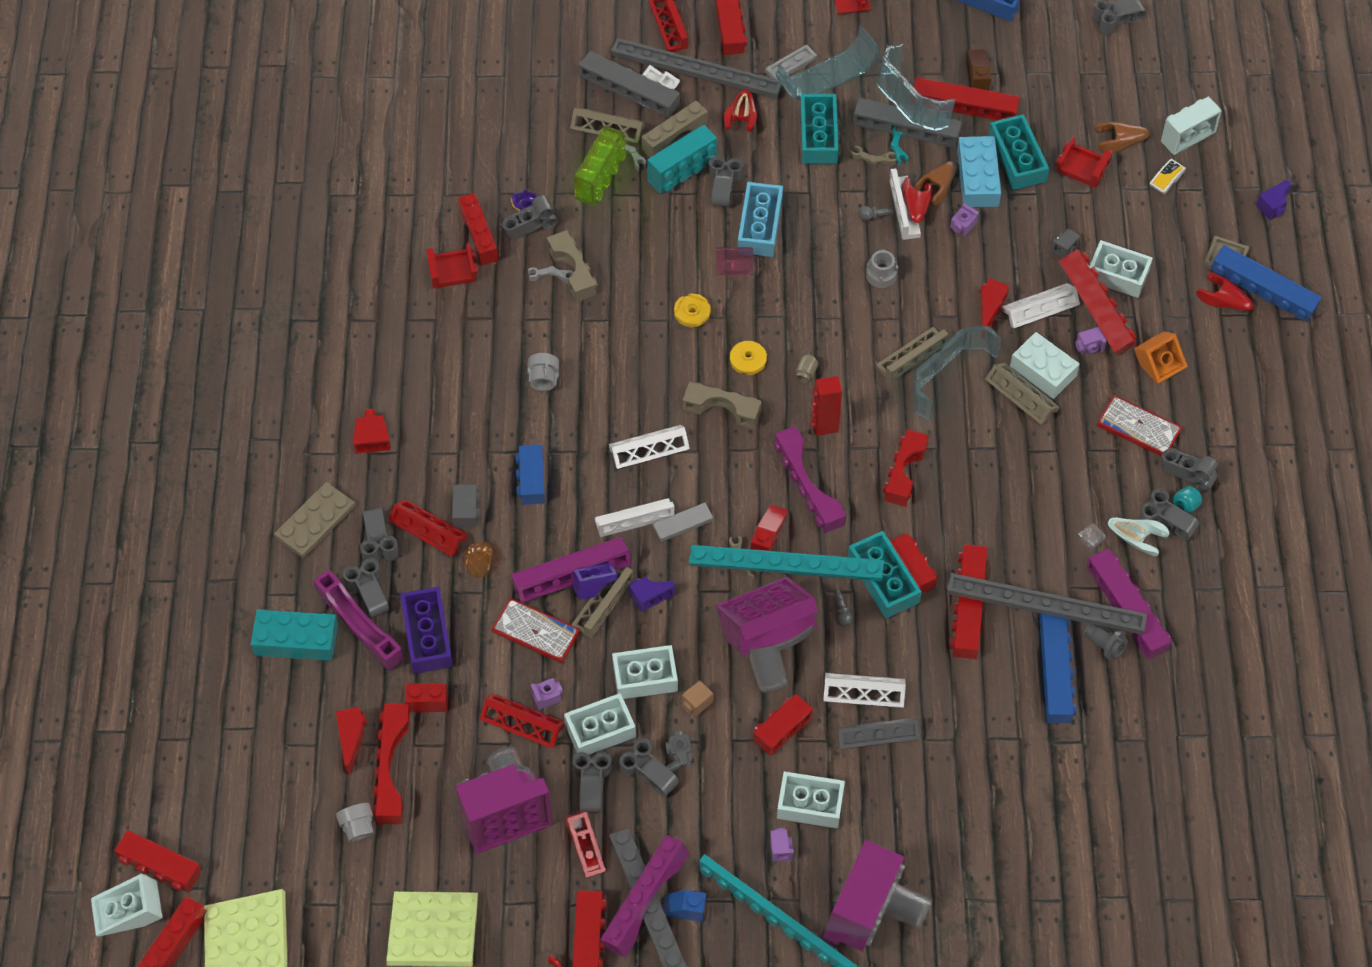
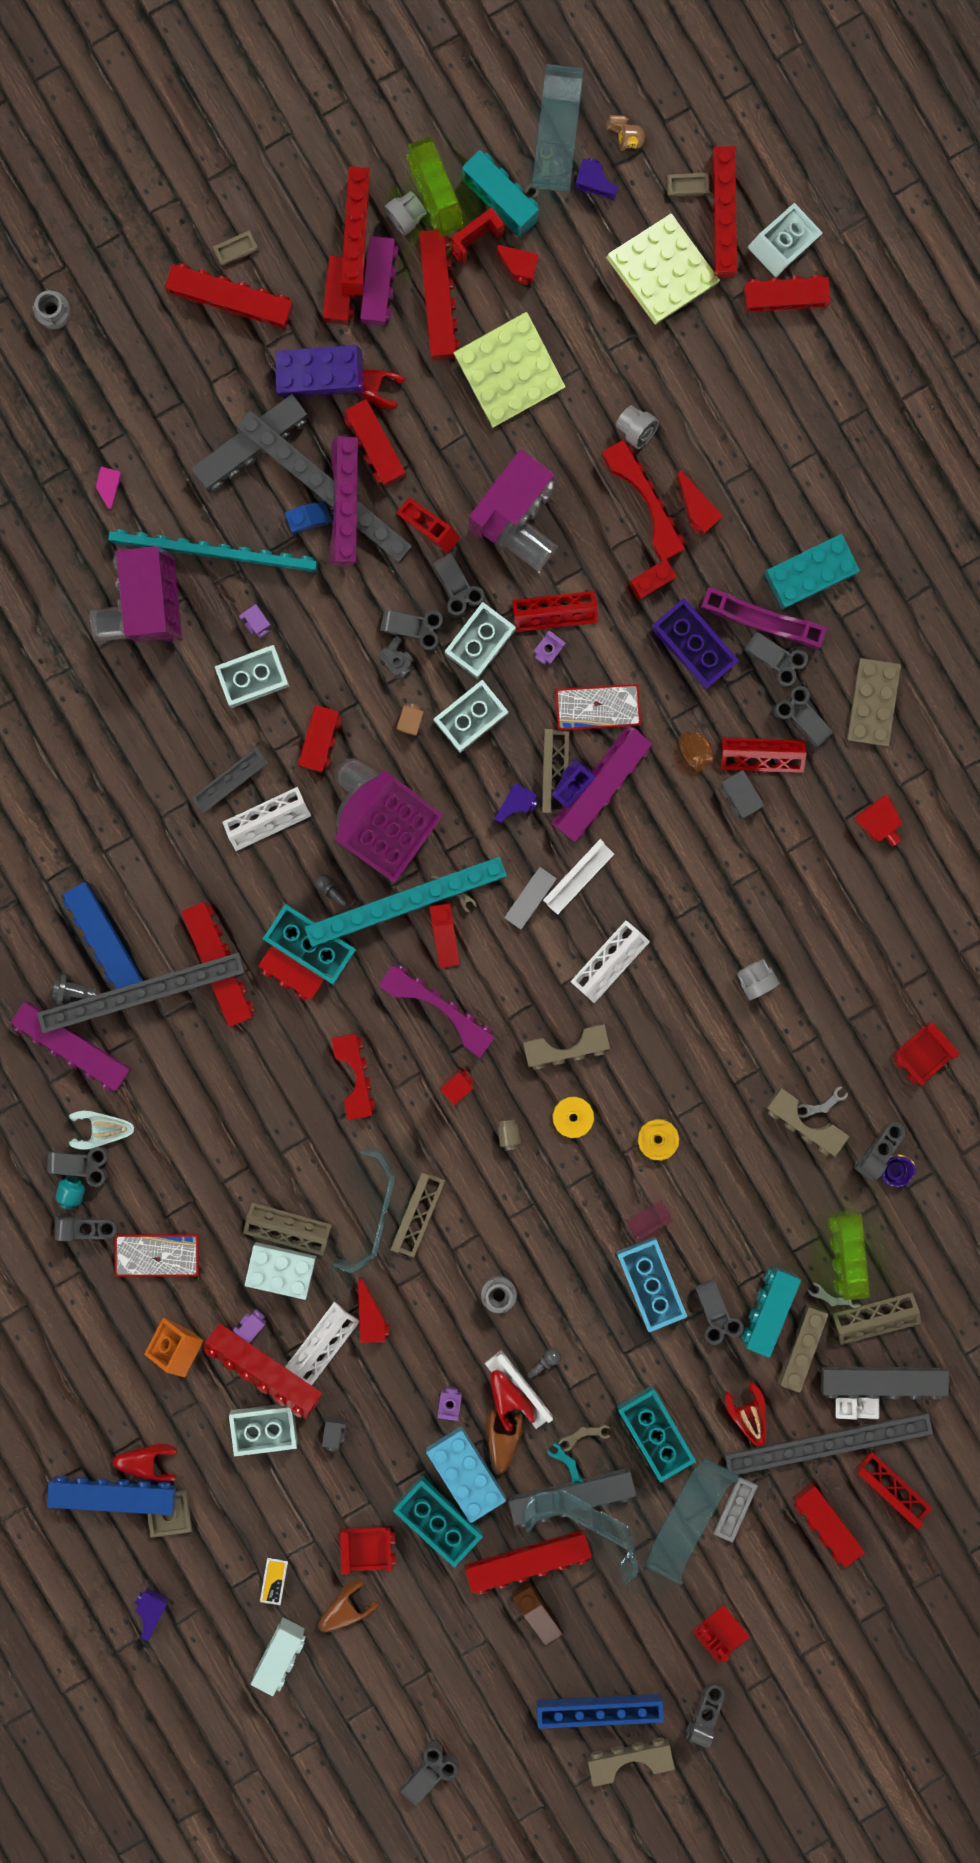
camera: 150 degrees right, 30 degrees up
red arch [458,193,498,266] -> none
blue brick [516,444,545,505] -> none
clear plate [1078,523,1106,550] -> none

